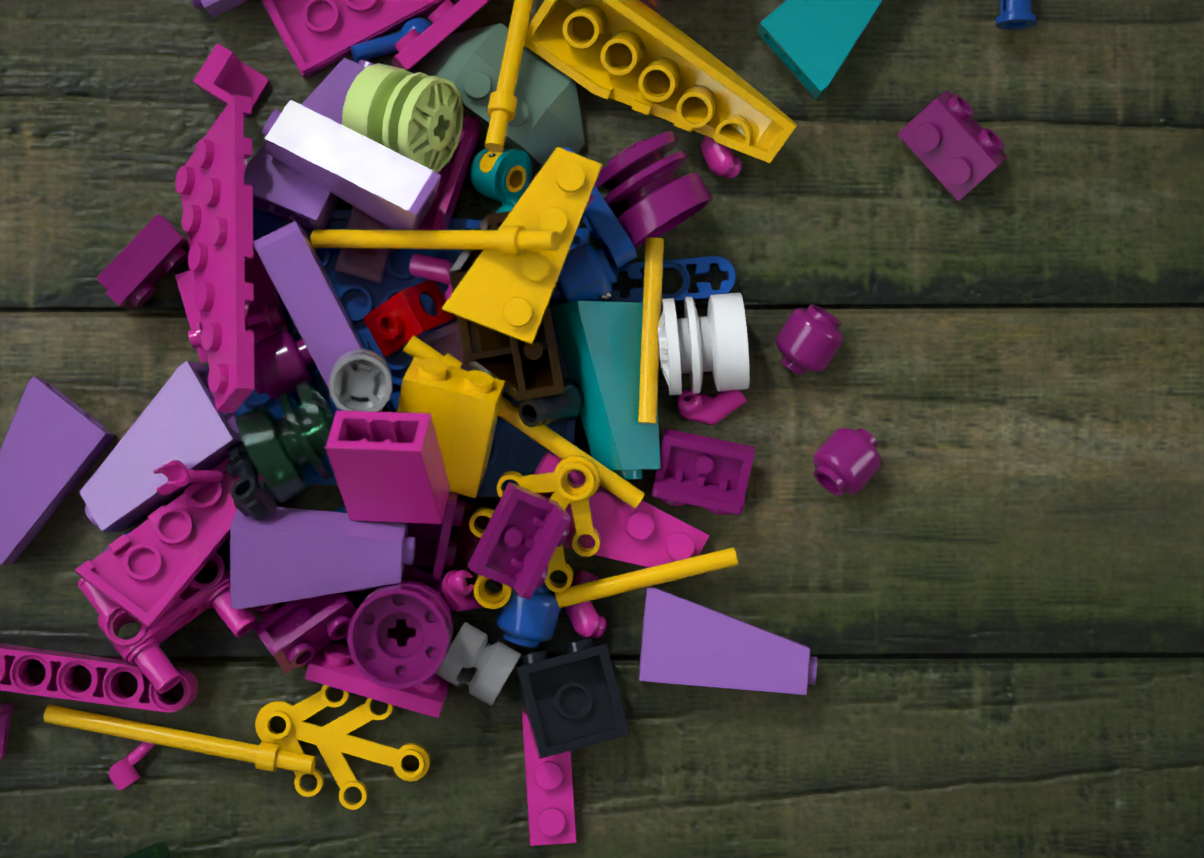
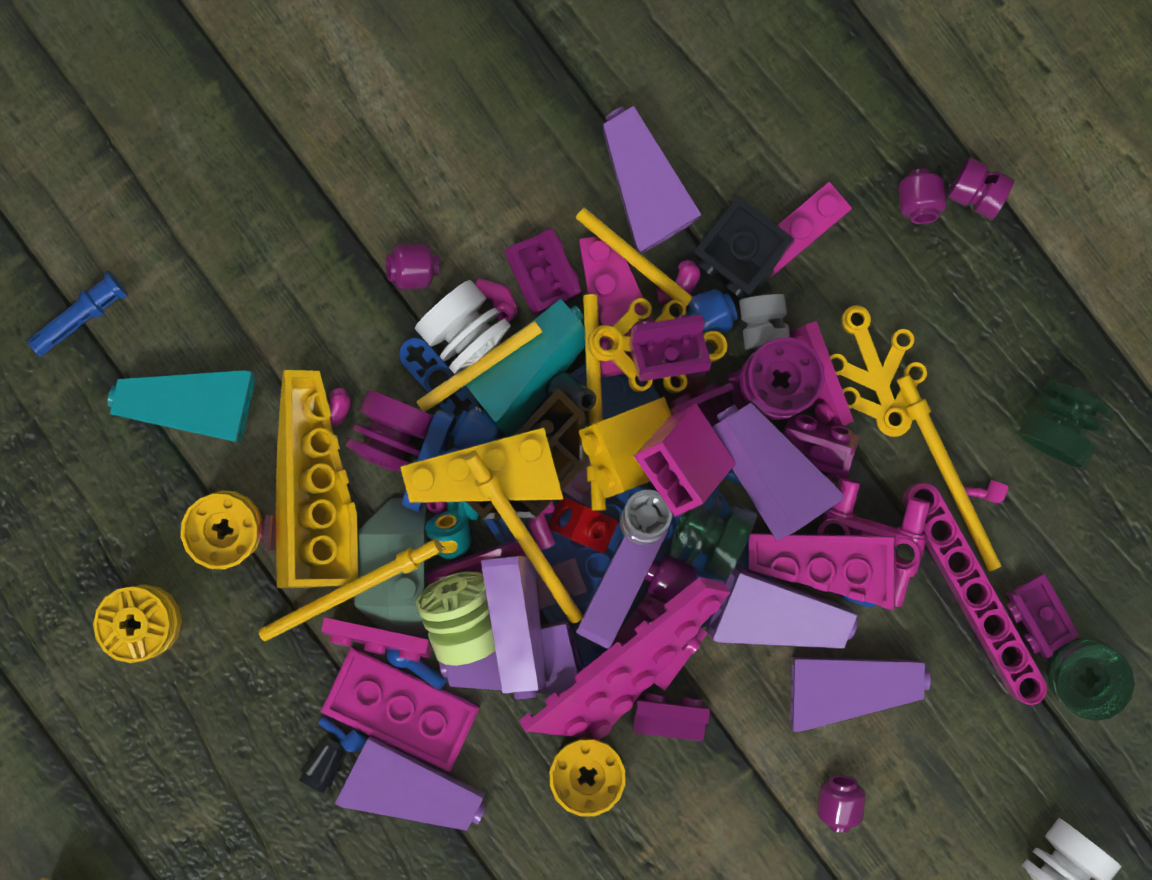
camera: 120 degrees left, 0 degrees up
dark pink hand [153,460,222,495] -> none
dark pink panel [193,43,269,119] -> none
black bar [226,442,277,521] -> none
dark pink arm [441,570,484,612] -> none
magenta head [813,427,882,496] -> none
magenta bracket [897,90,1007,201] -> none
none -> yellow wheel [550,738,625,816]

